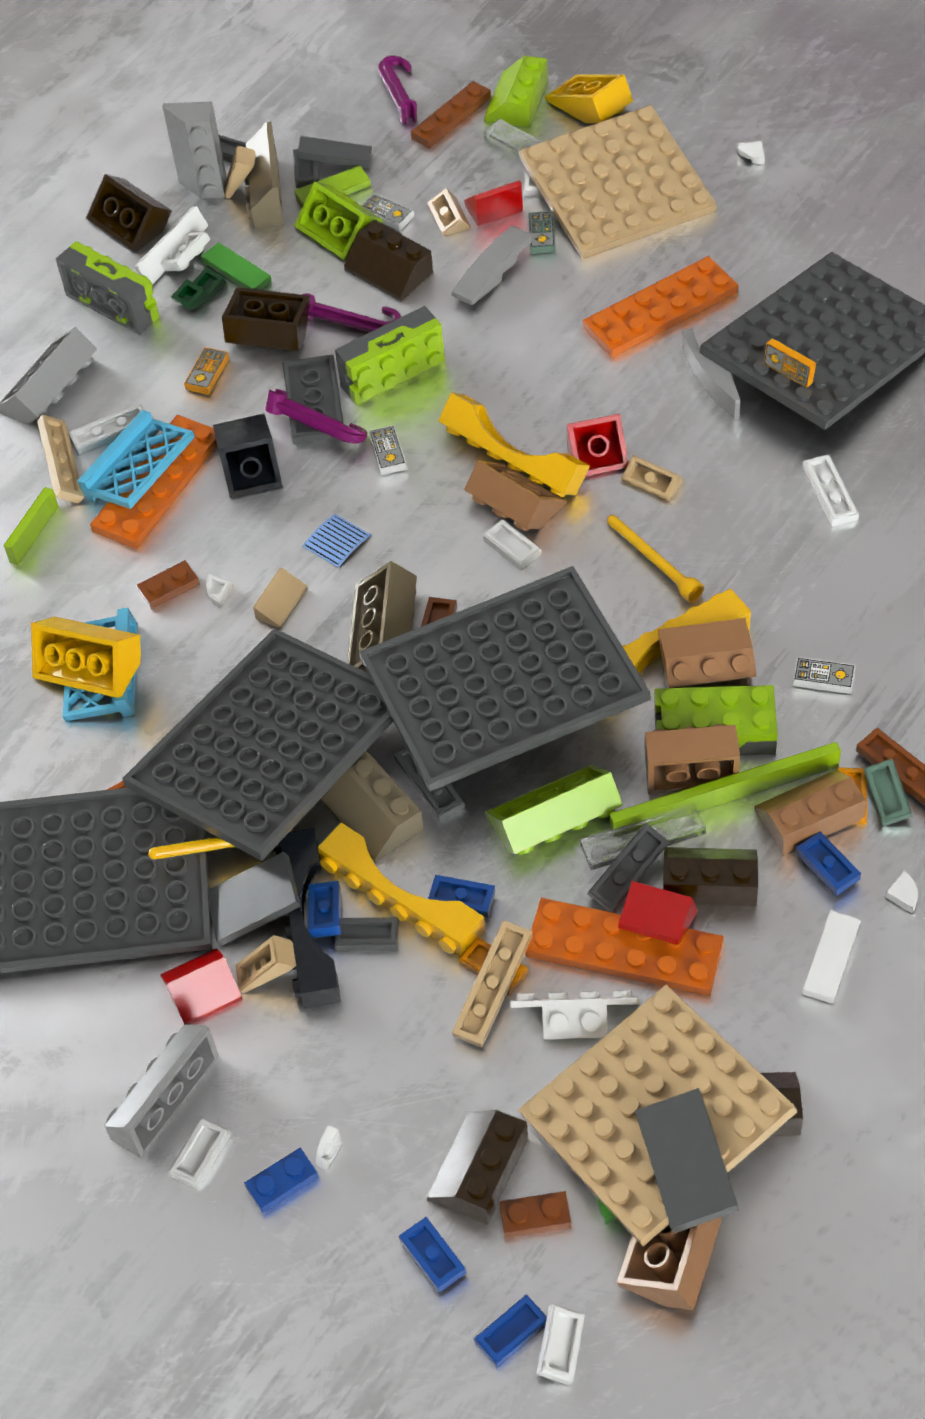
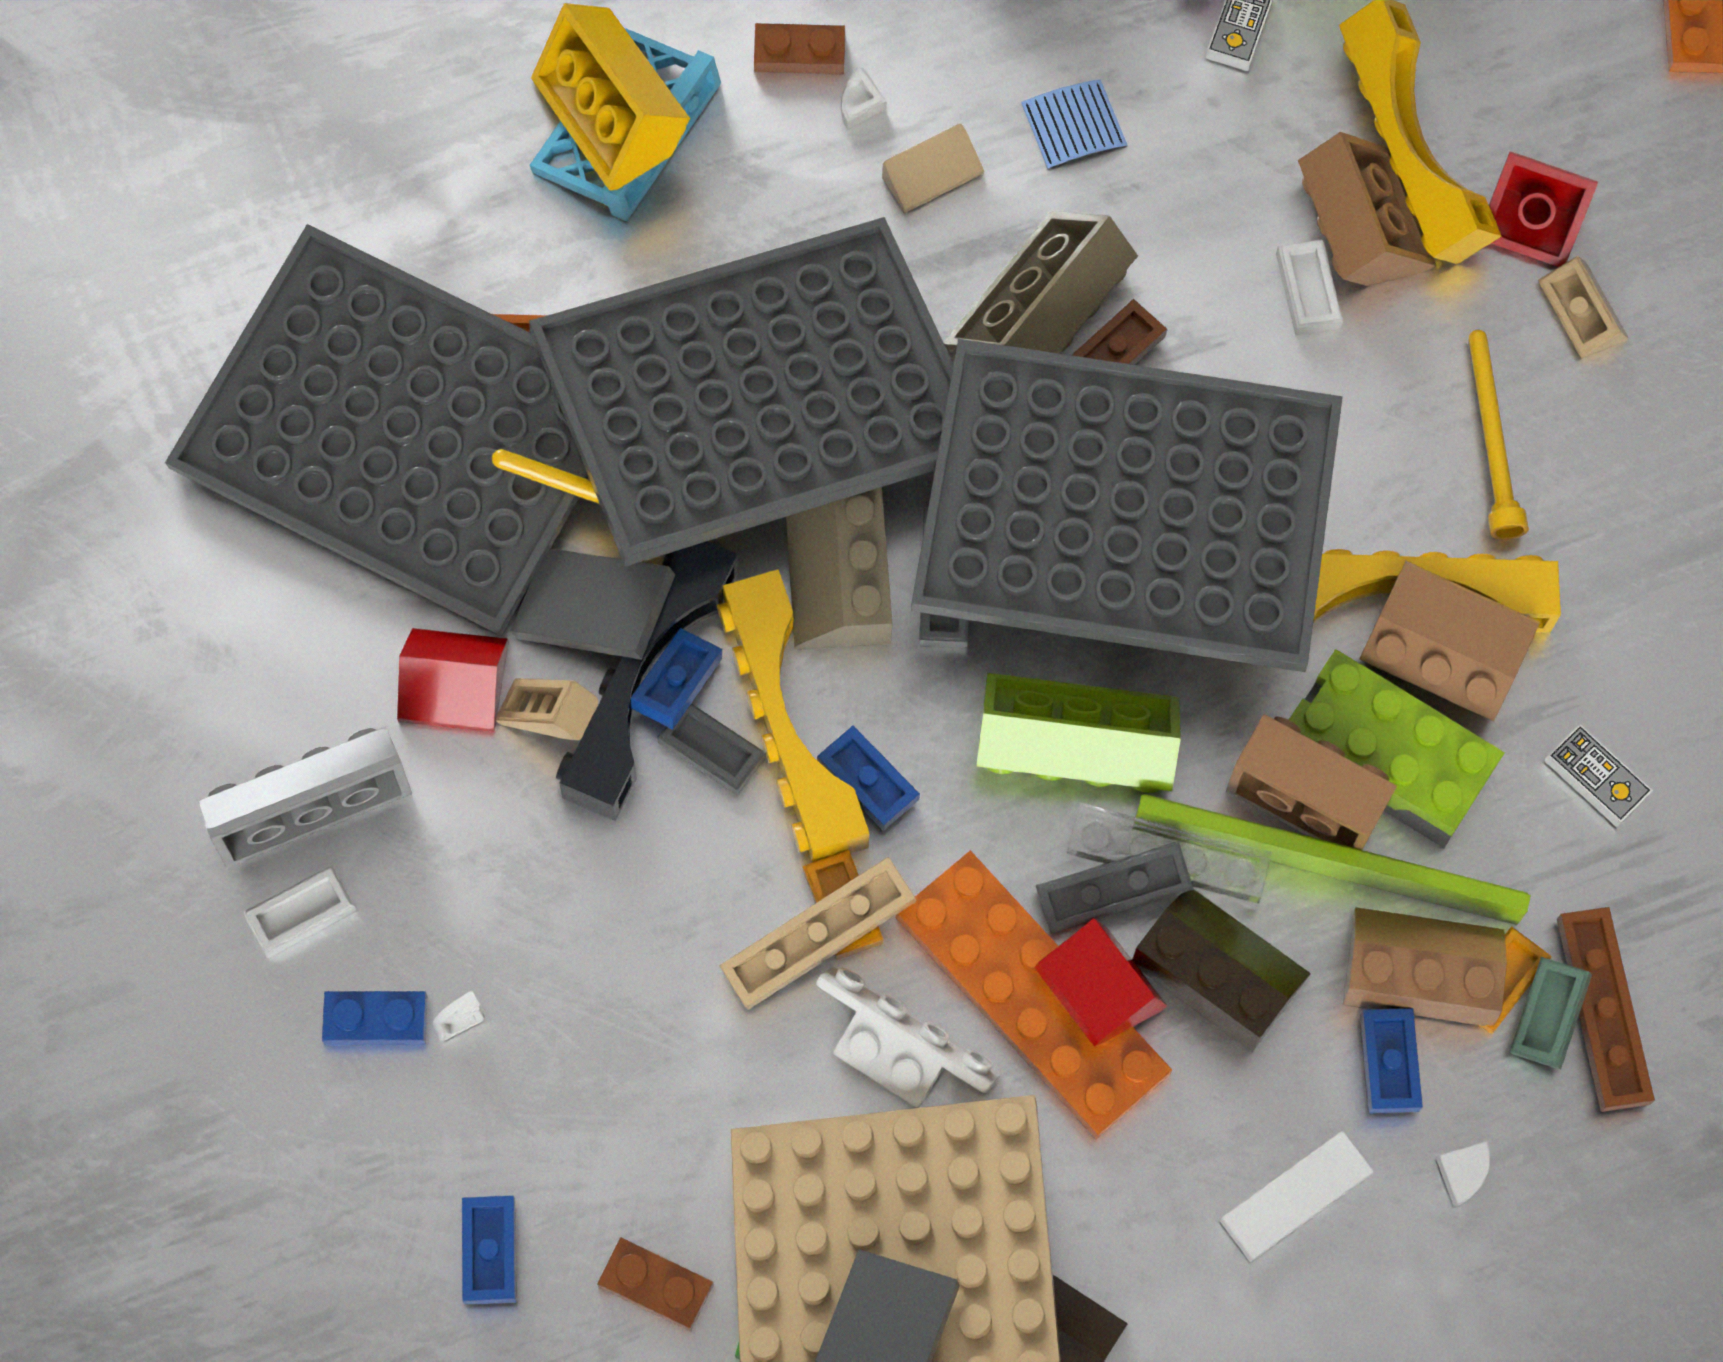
camera: 25 degrees right, 15 degrees up
dark brown slope [427,1110,528,1225] -> none

